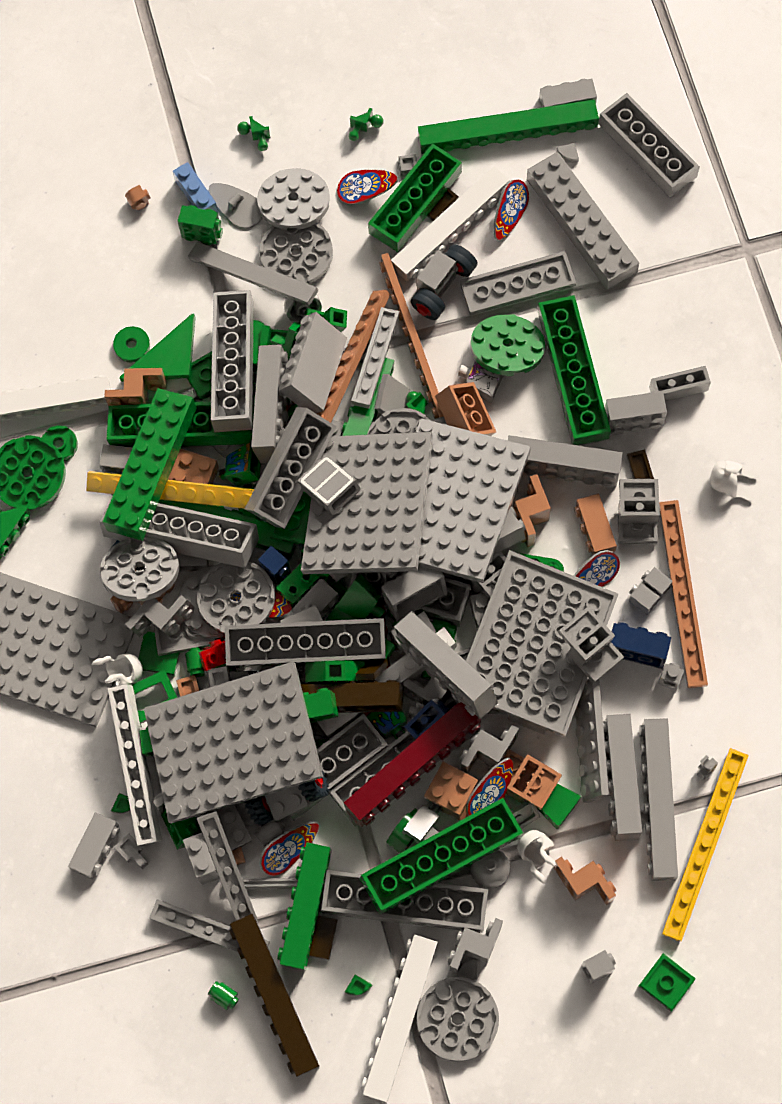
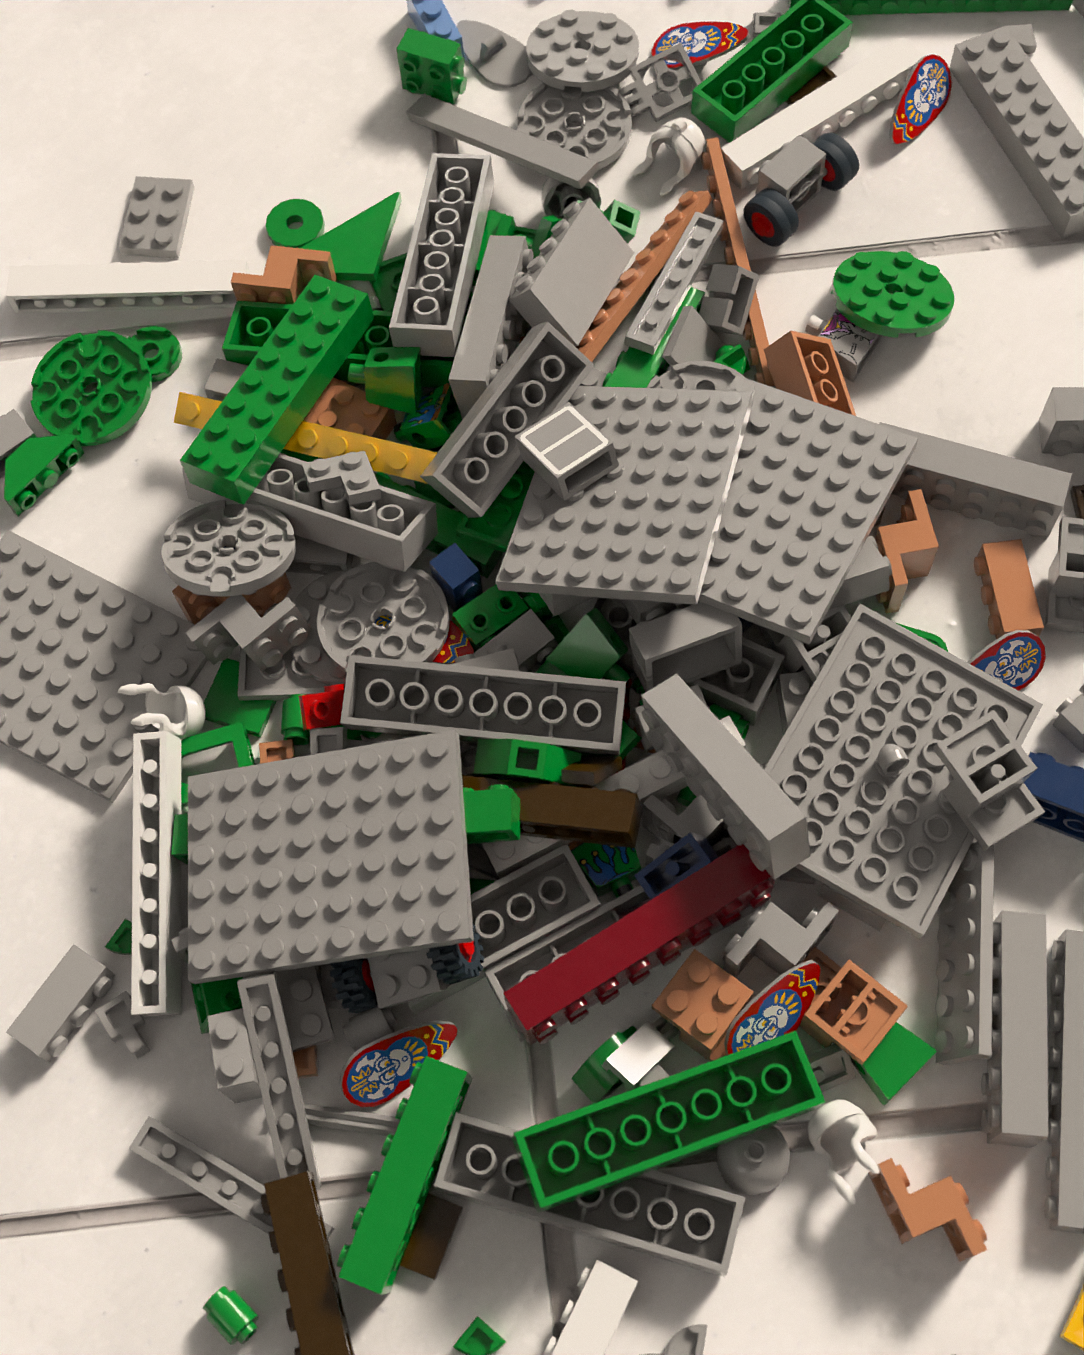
camera: 10 degrees right, 5 degrees down
nougat plate [125,184,151,210] -> none
light grey bracket [447,917,503,973] -> none
light grey plate [460,251,576,315] -> none
green brick [538,295,611,446] -> none
none -> light grey plate [119,176,194,258]
none -> light grey plate [302,450,381,506]
none -> green torso [348,347,423,415]
none -> light grey piece [619,42,702,122]
none -> white hair [631,118,705,196]
none -> light grey piece [699,264,760,335]
none -> light grey hinge [878,744,909,775]

